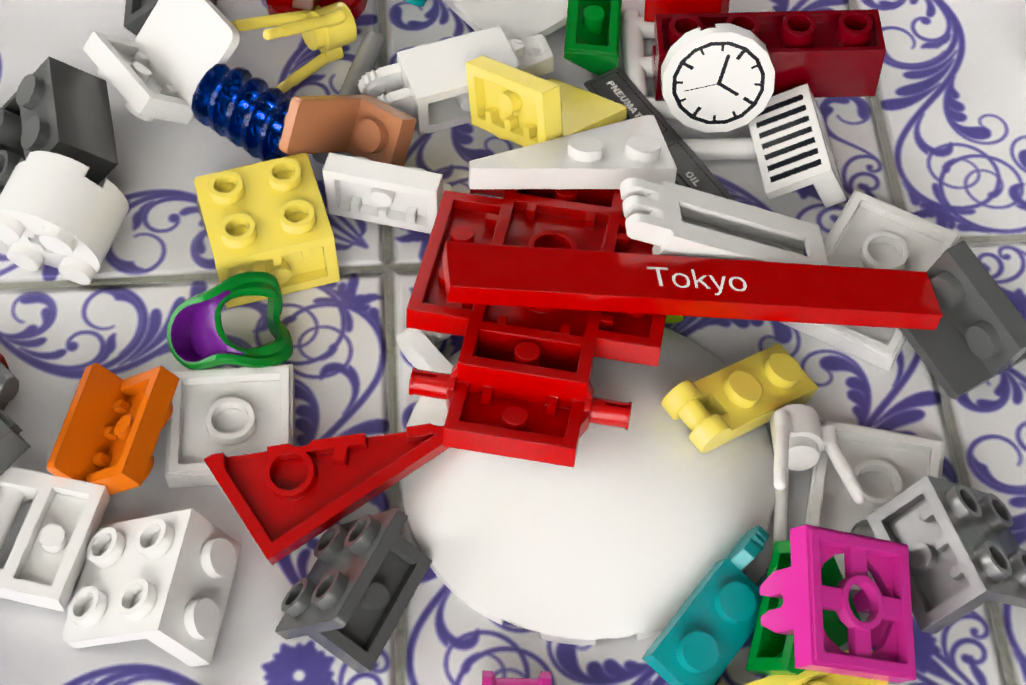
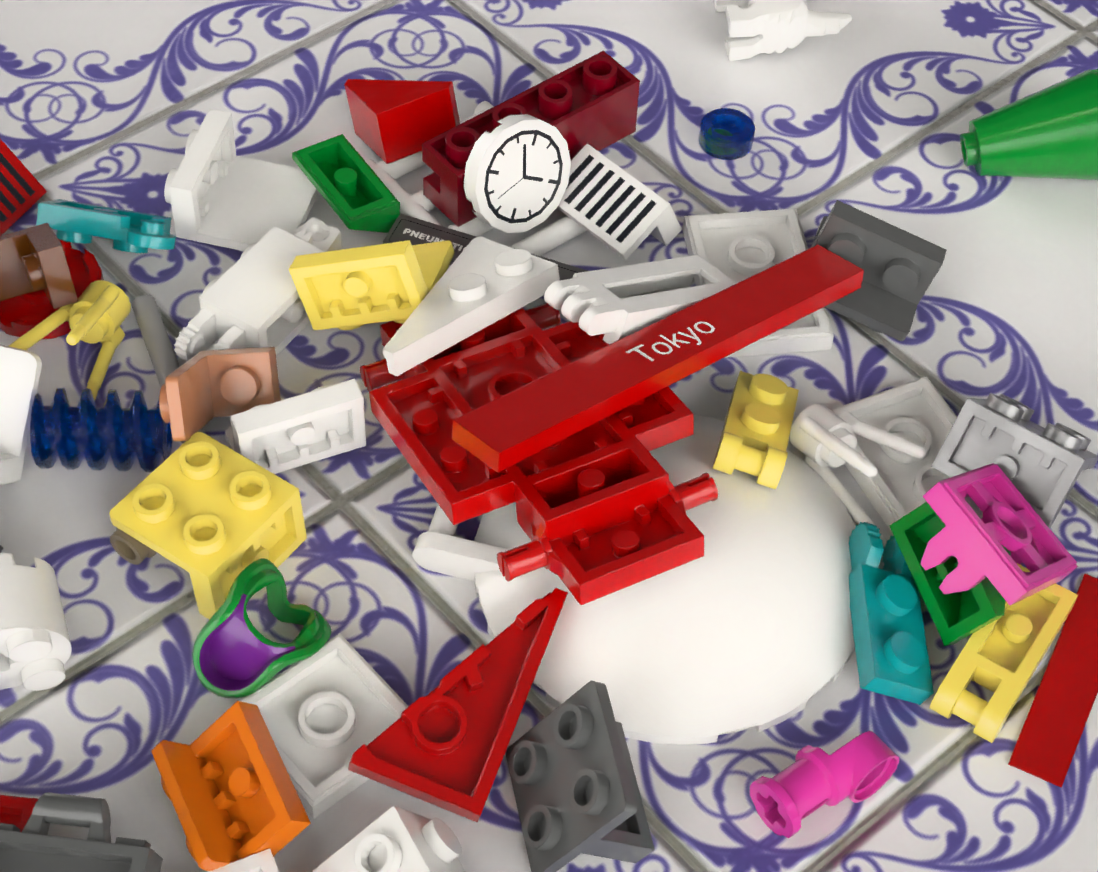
camera: 40 degrees left, 5 degrees down
none -> clear blue tile [698,108,755,160]

